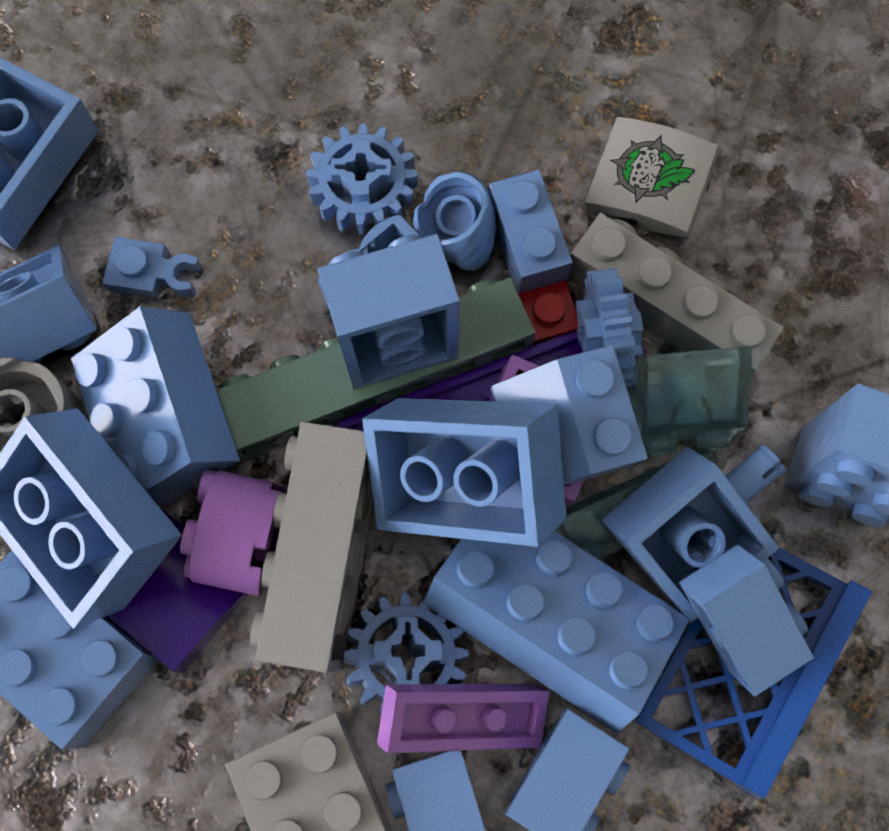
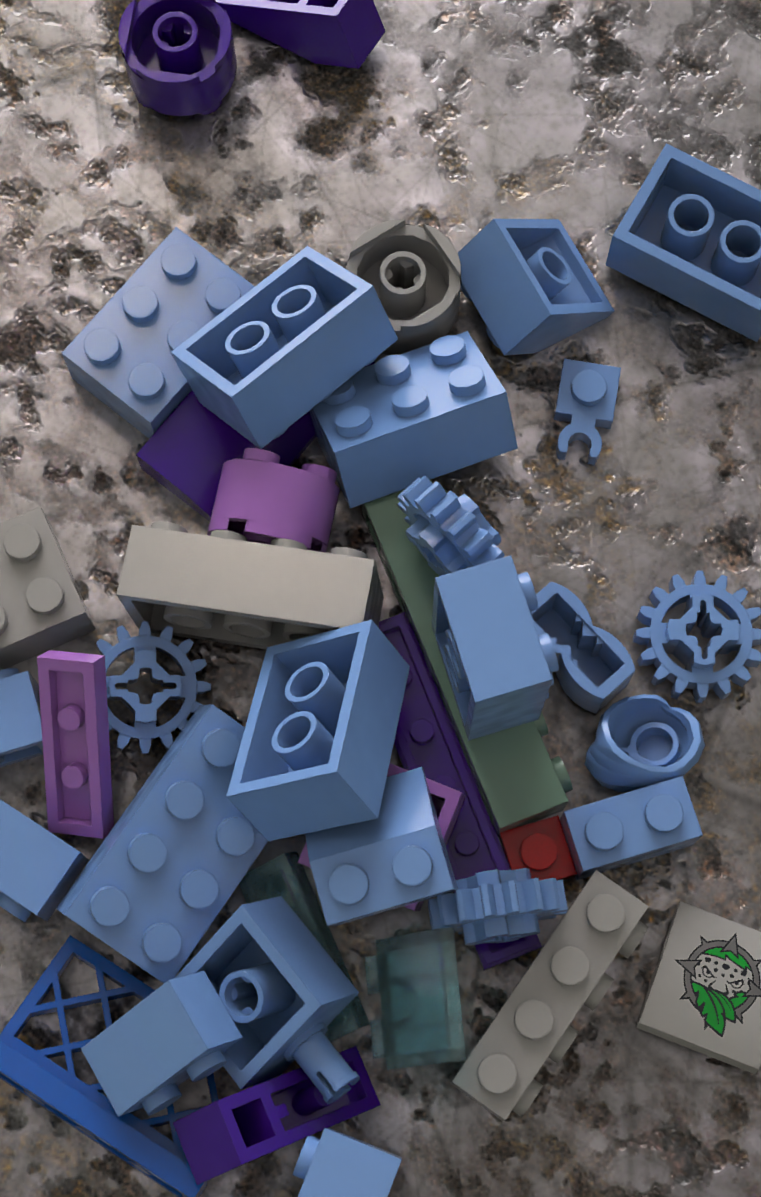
camera: 90 degrees right, 0 degrees up
none -> dark purple slope [173,1046,381,1185]
none -> medium blue gear [397,476,505,576]

